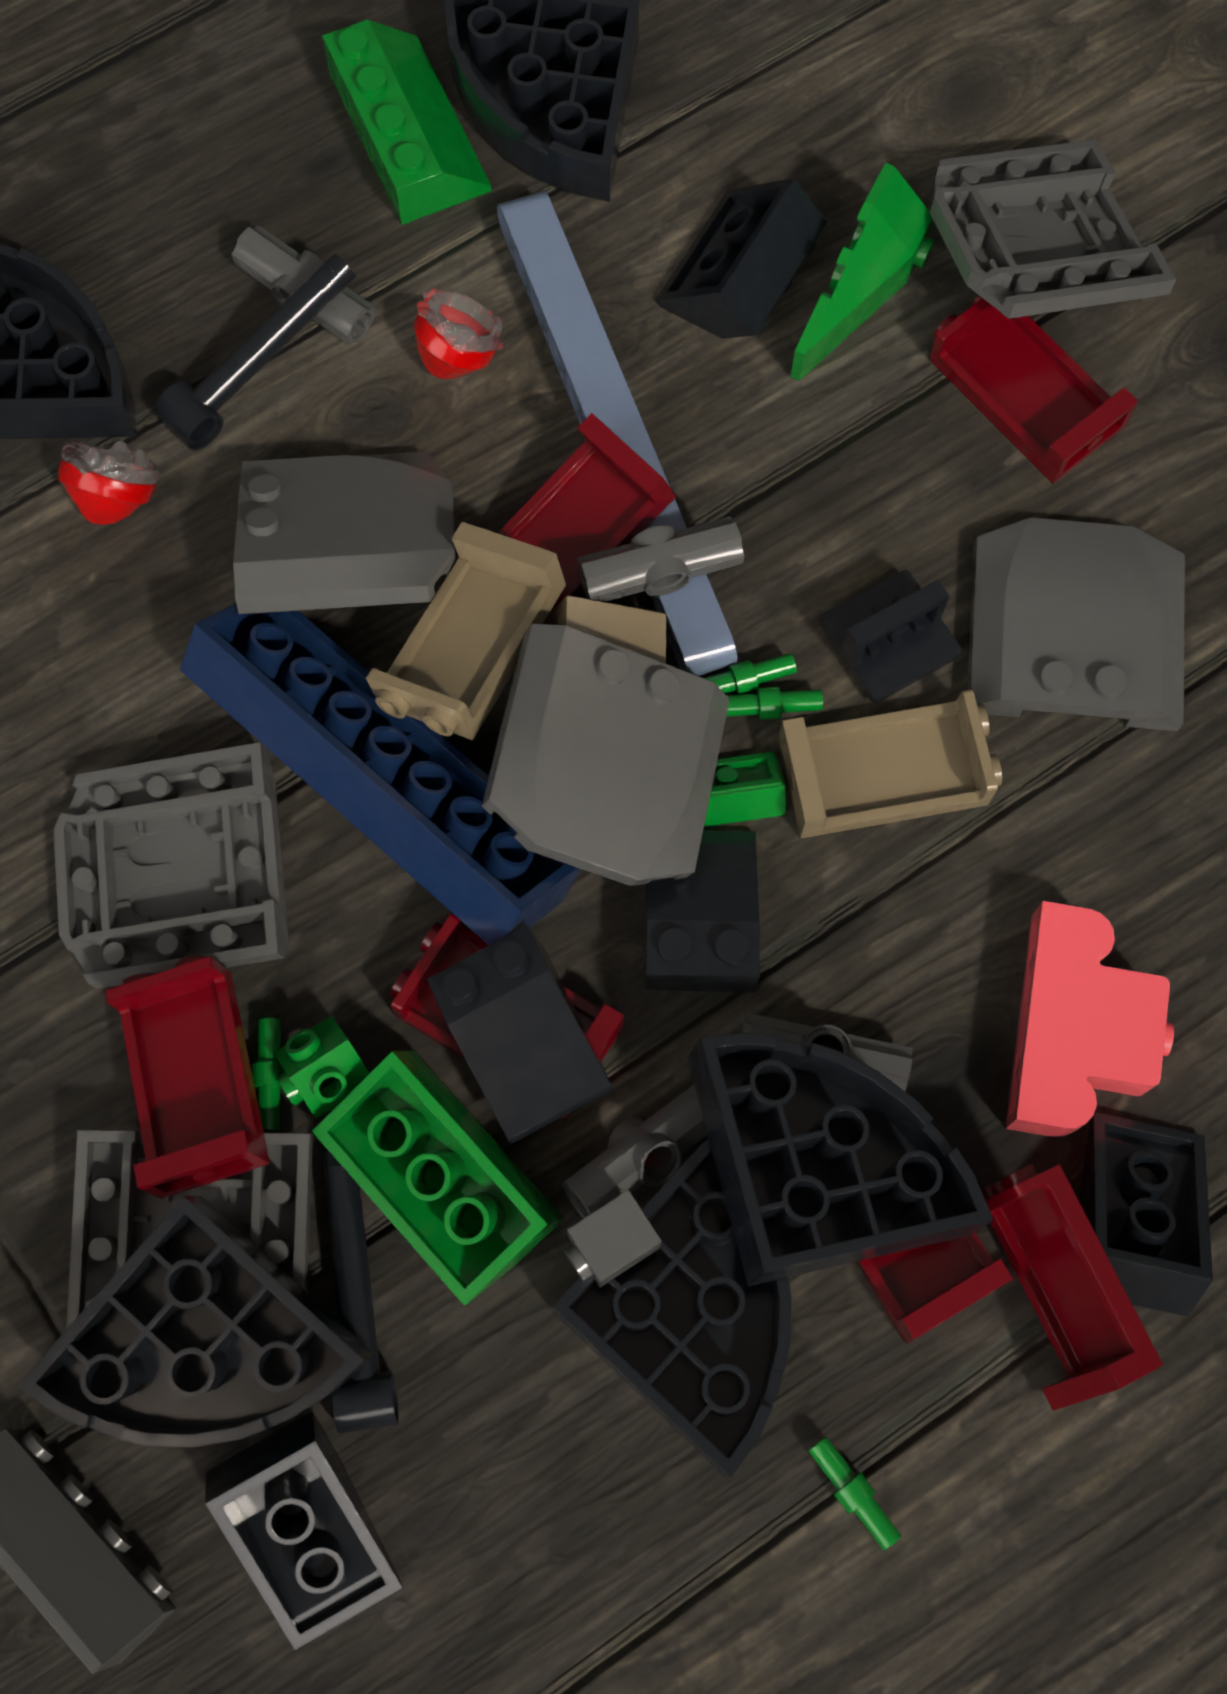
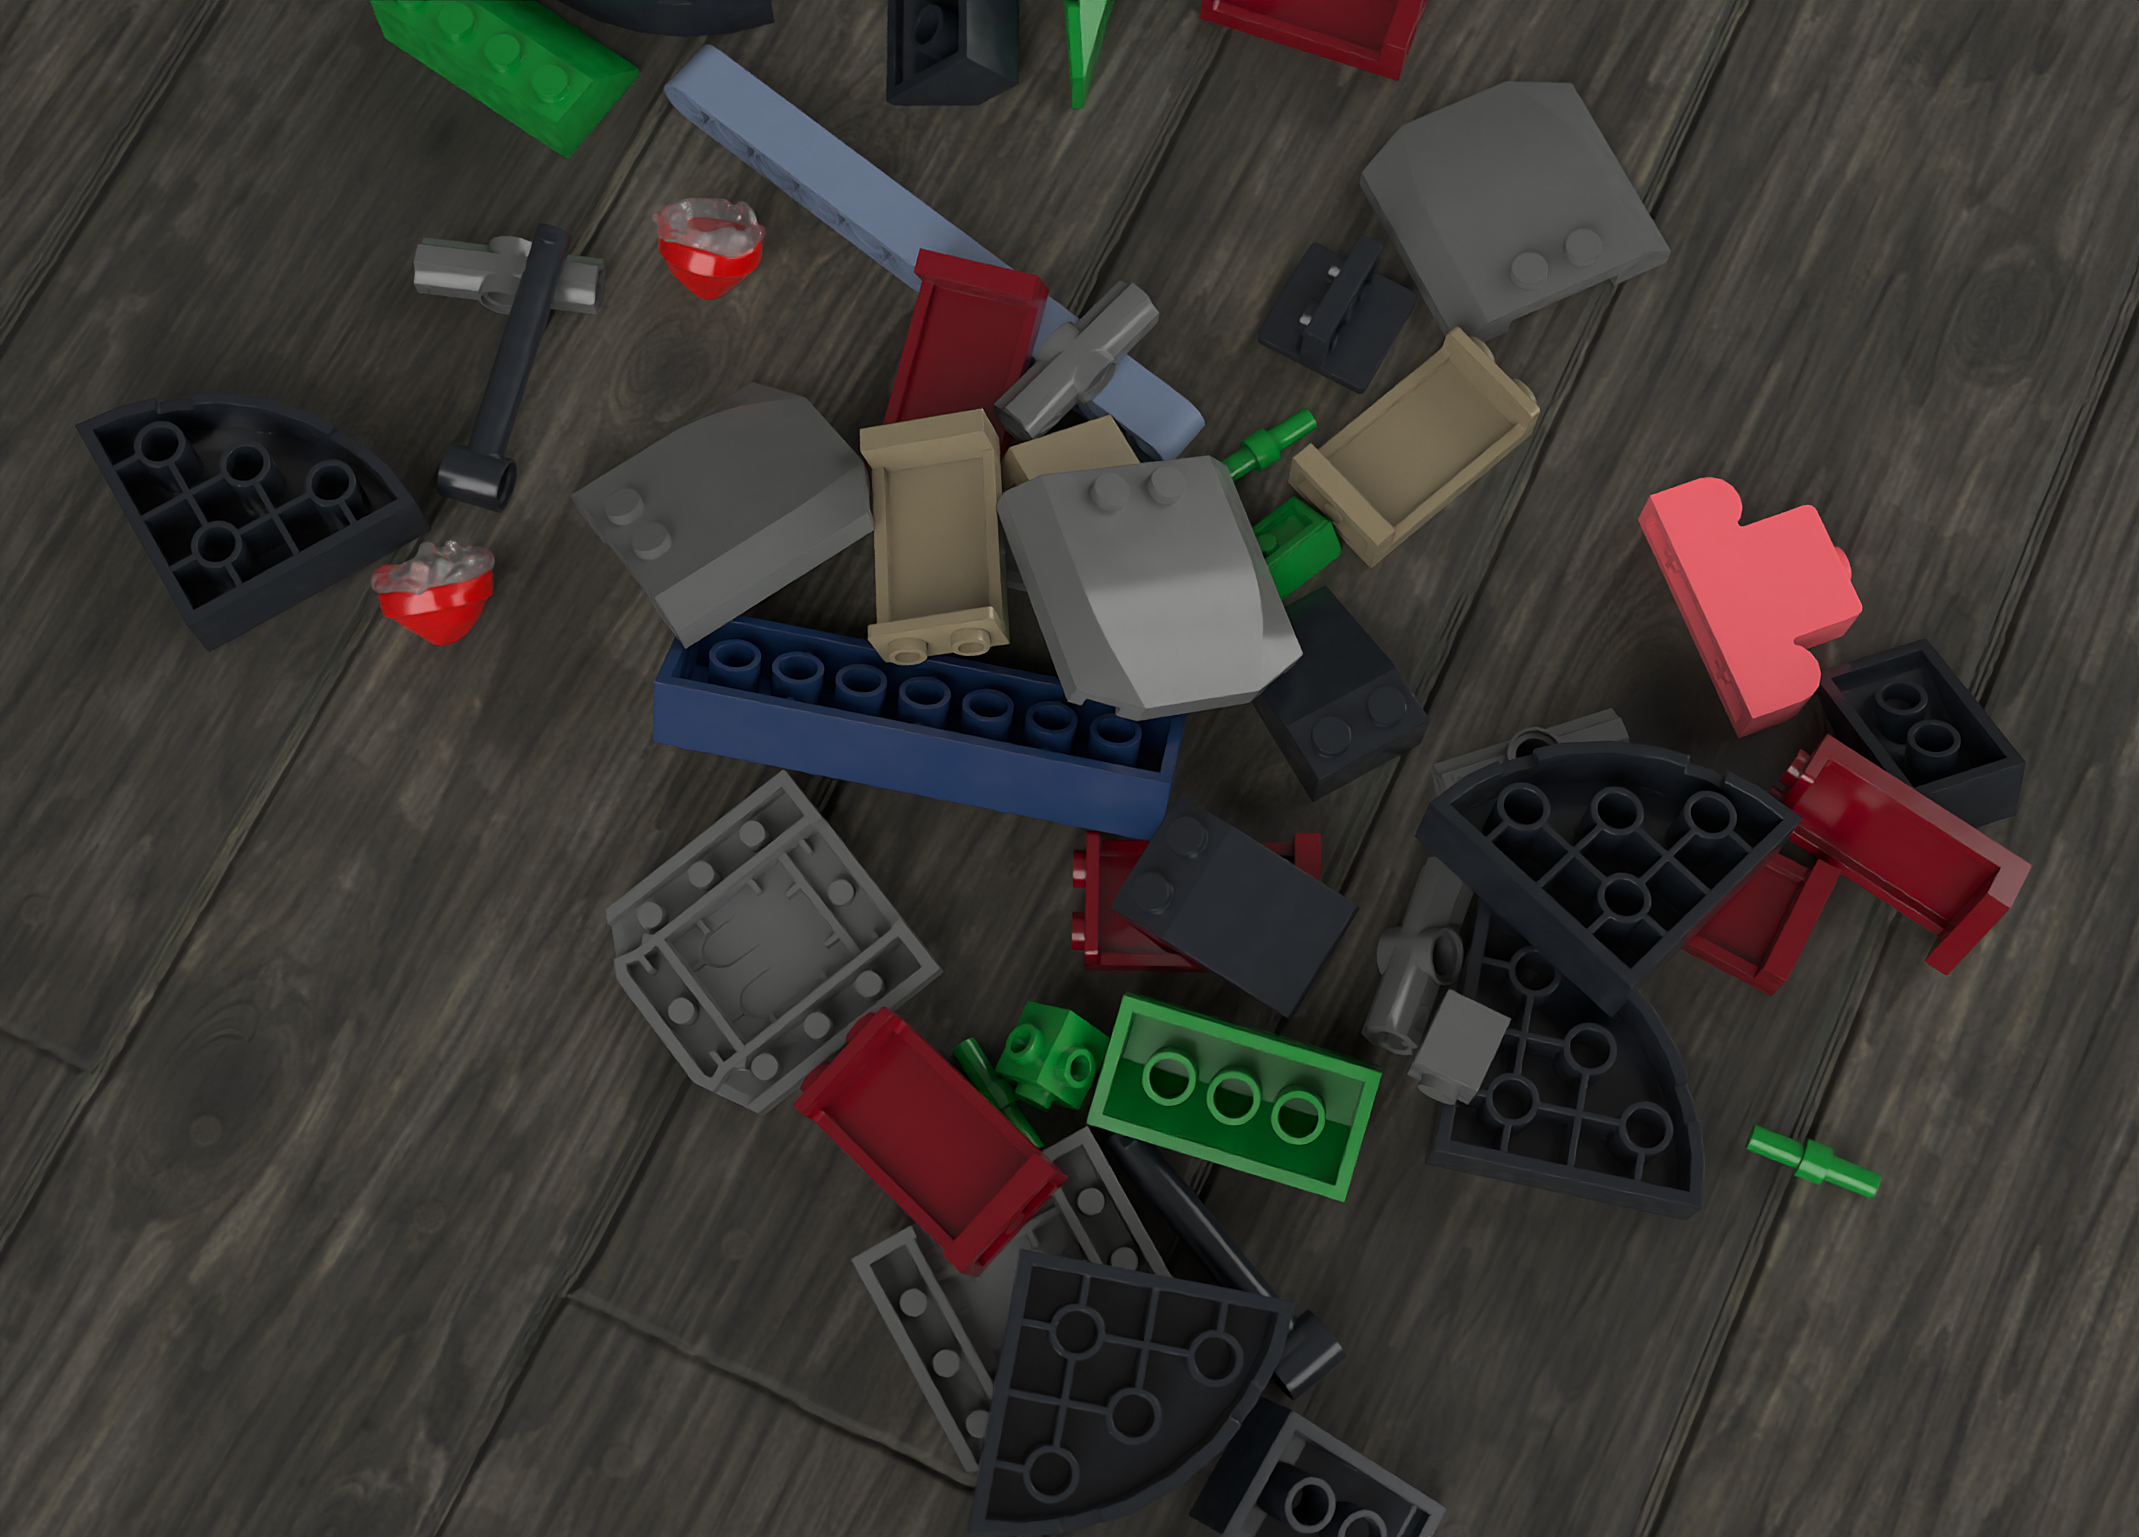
camera: 30 degrees left, 0 degrees up
green bar [704,653,797,695] -> none

